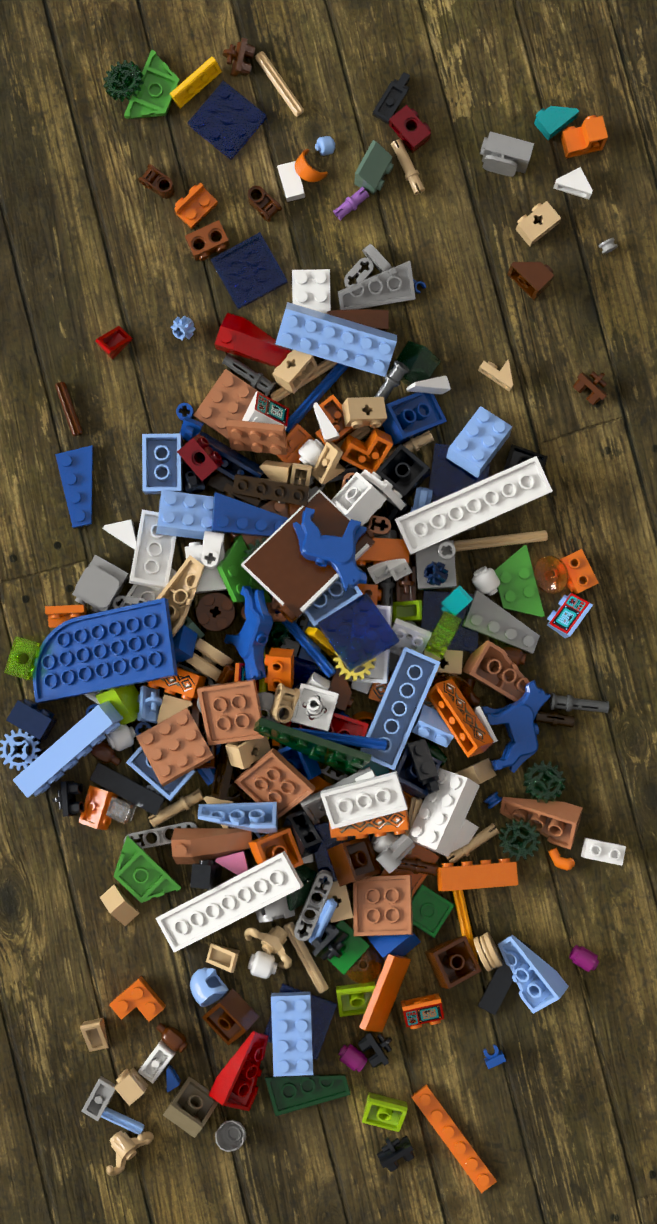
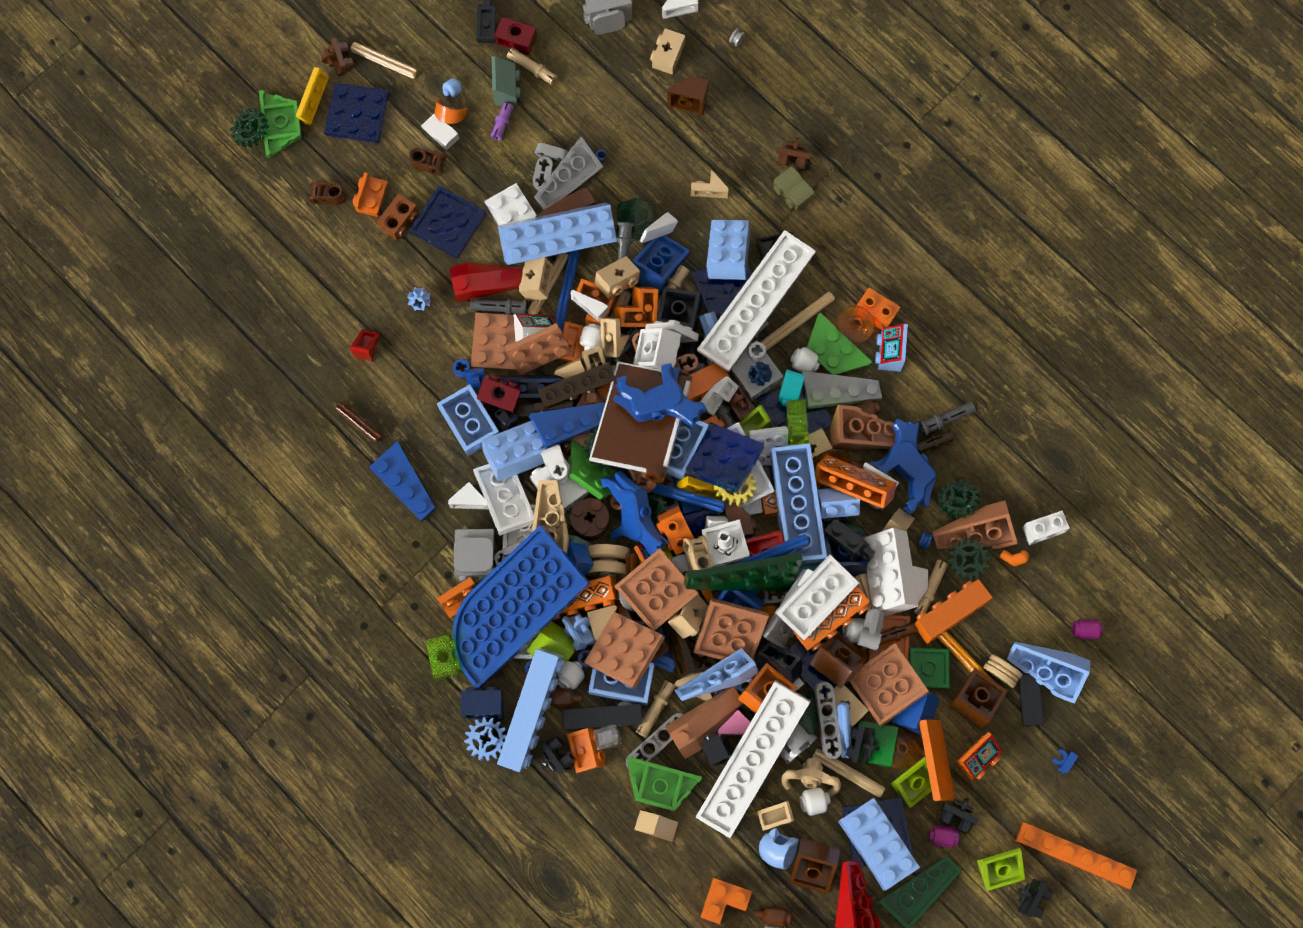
camera: 30 degrees left, 10 degrees down
none -> olive brick [773,166,815,211]

